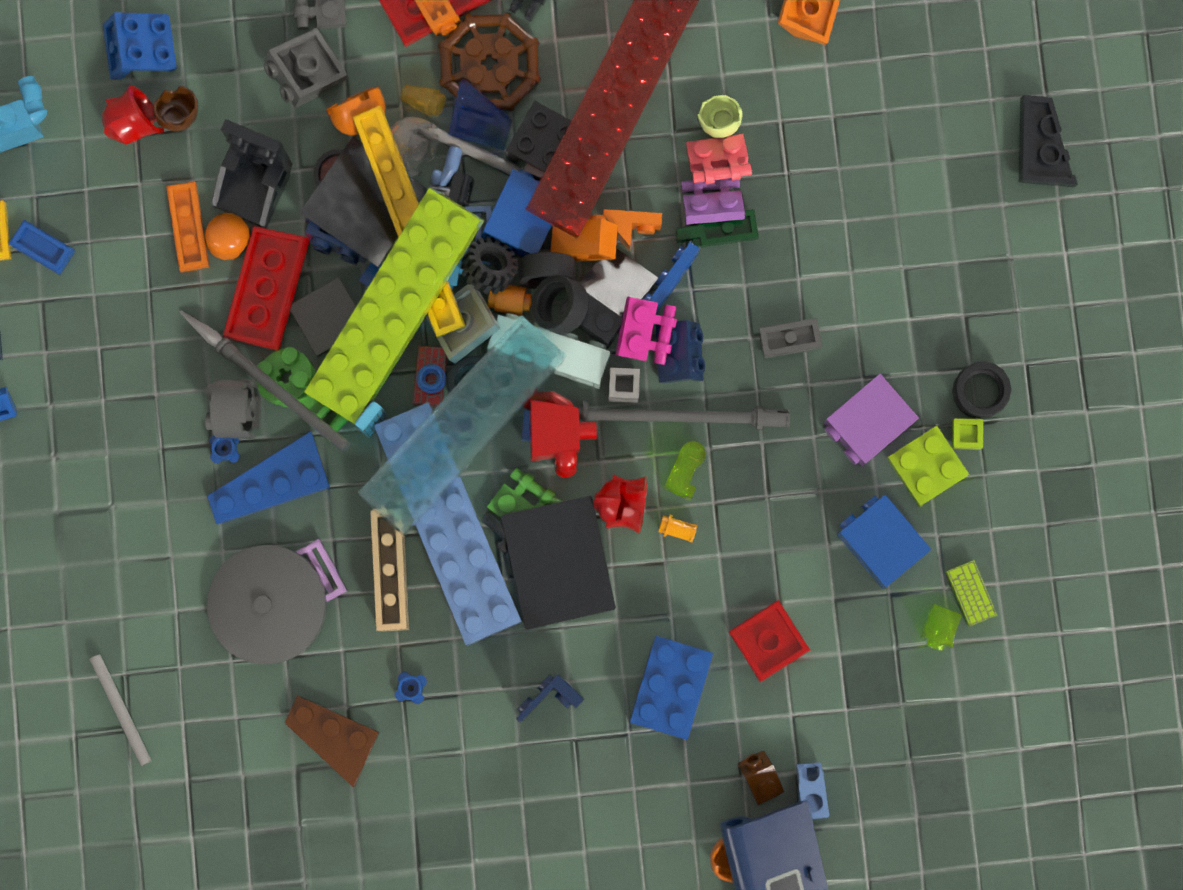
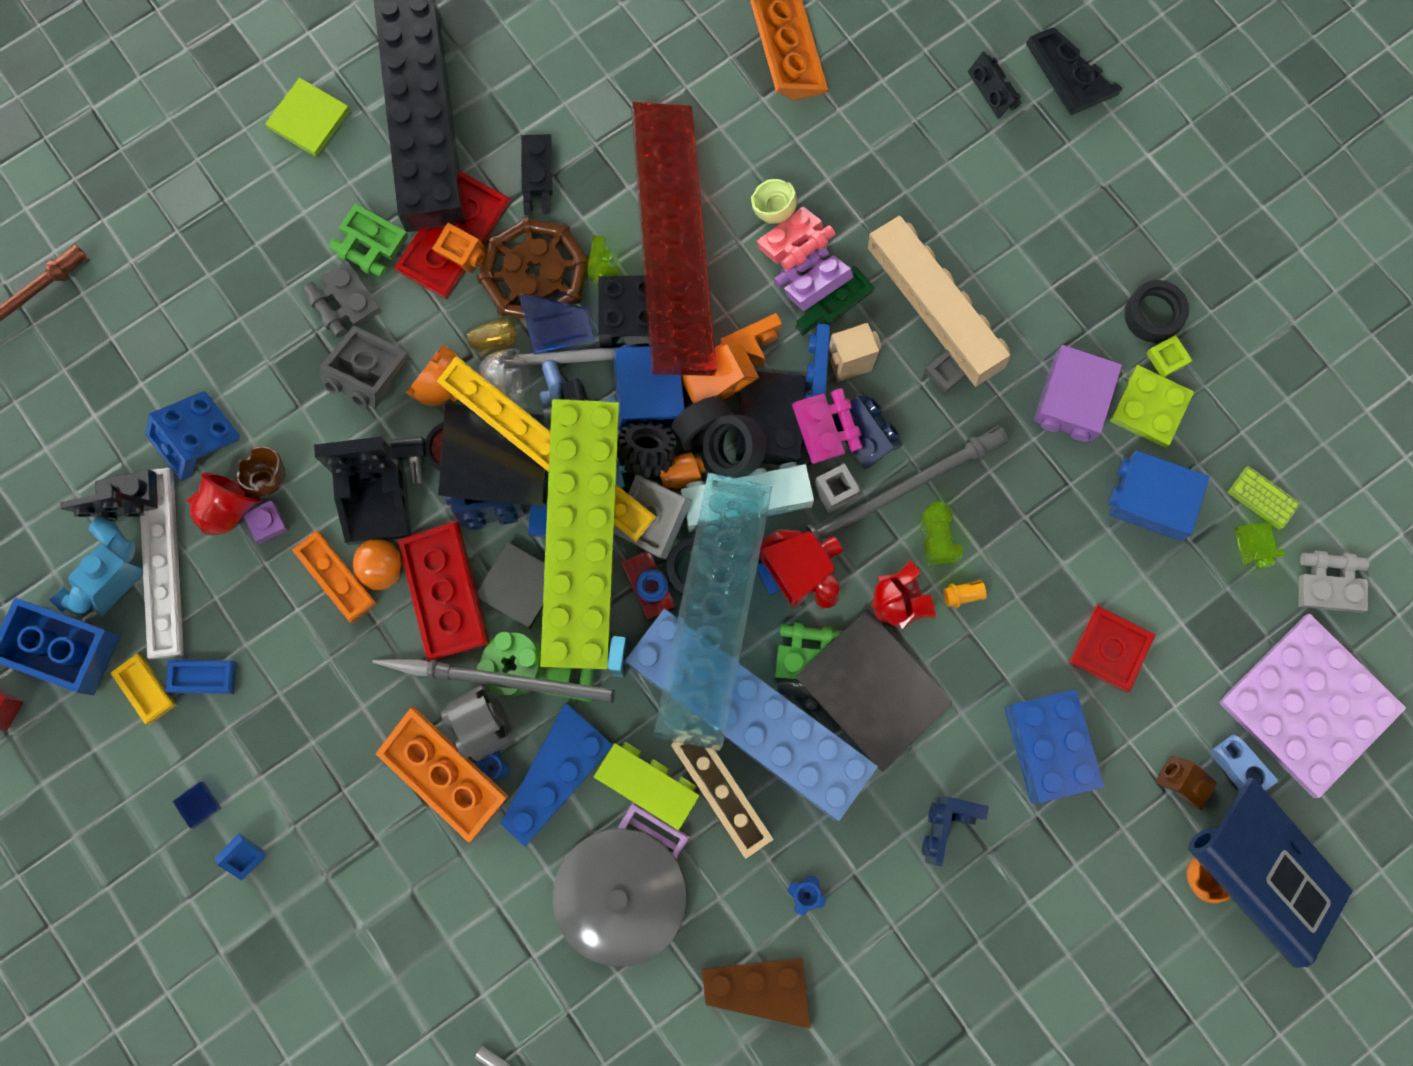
camera: 30 degrees left, 5 degrees down
none -> black bracket [60,469,158,522]
none -> white tile [140,468,184,660]
none -> medium lavender plate [243,500,288,544]
none -> orange slope [375,706,509,843]
none -> black piece [390,437,426,484]
none -> clear neon green bracket [588,235,620,285]
none -> lime brick [594,742,699,831]
none -> tan brick [828,322,881,383]
none -> tan brick [868,215,1010,387]
none -> black hinge [967,51,1021,119]
none -> lavender plate [1218,614,1406,798]
none -> light grey plate [1298,551,1369,613]

